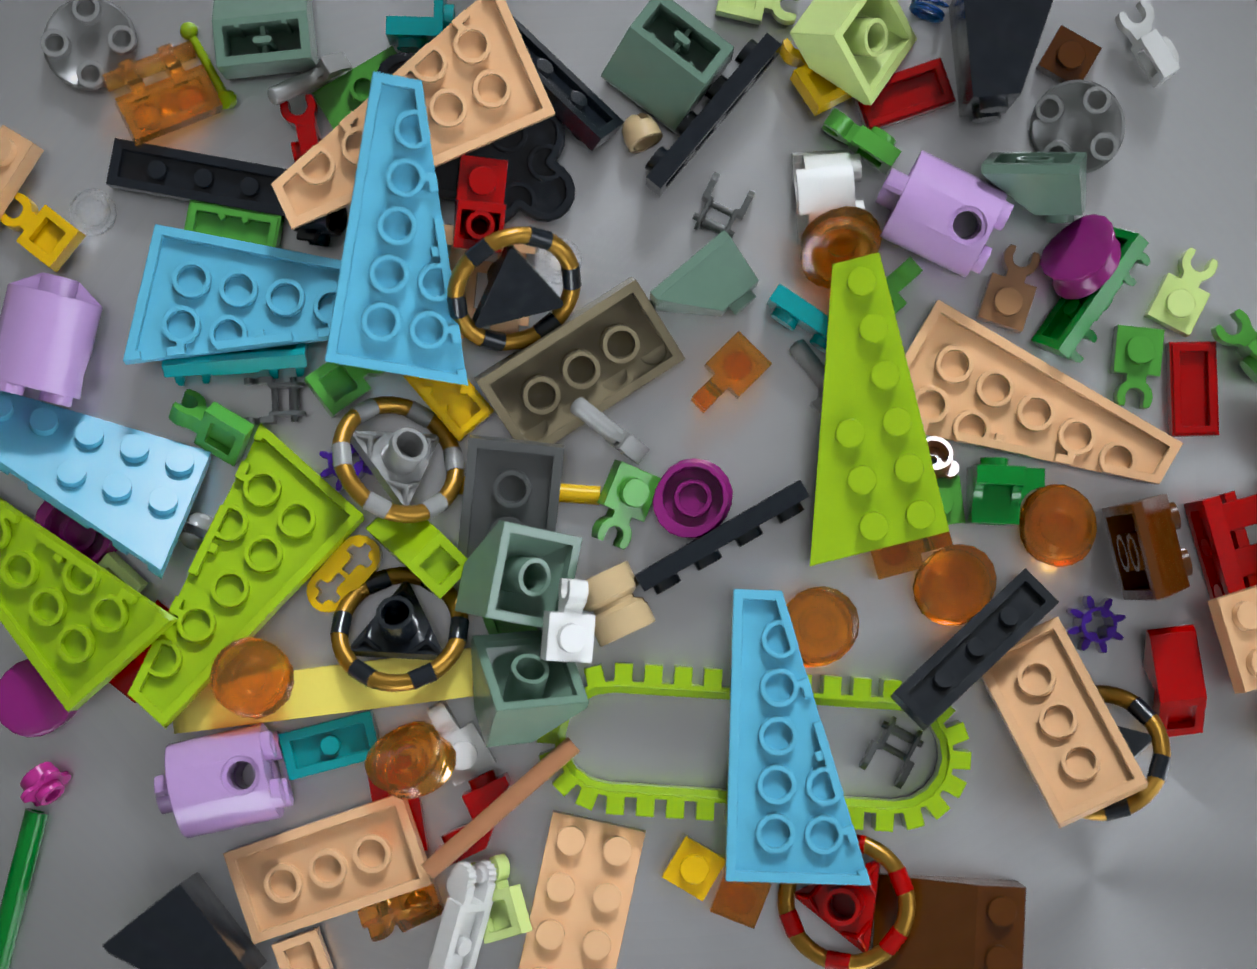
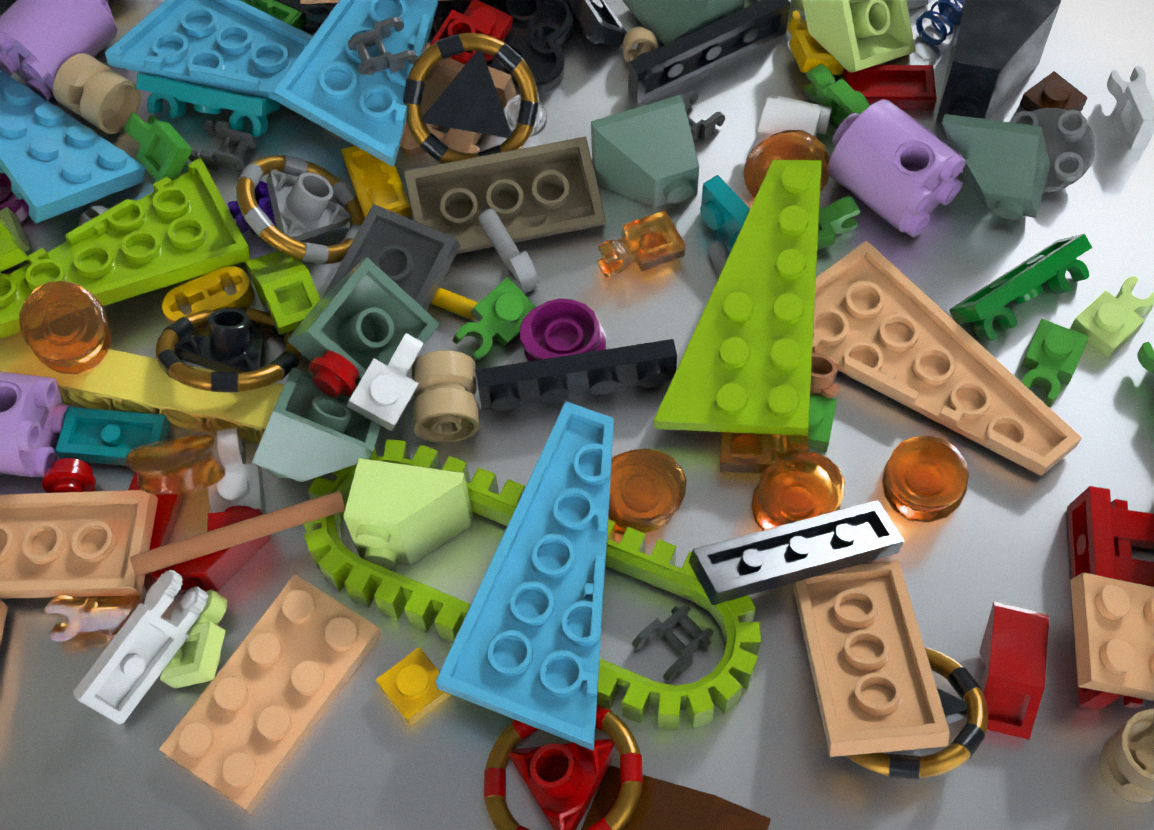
camera: 25 degrees right, 25 degrees down
bright green plate [304,362,386,418] -> none
clear orange plate [710,870,772,929] -> none
green brick [965,457,1045,526] -> none
medium nougat plate [975,244,1040,334] -> none
magenta piece [1040,214,1121,299] -> none
dark purple gear [1065,595,1126,654] -> none
reddish brown slope [1102,494,1193,600] -> none
red tile [1166,341,1219,437] -> none
none -> red plate [42,458,96,493]
none -> tan wheel [53,53,141,134]
none -> red plate [309,351,360,398]
none -> yellowish green slope [343,458,473,568]
none -> dark grey piece [347,17,418,75]

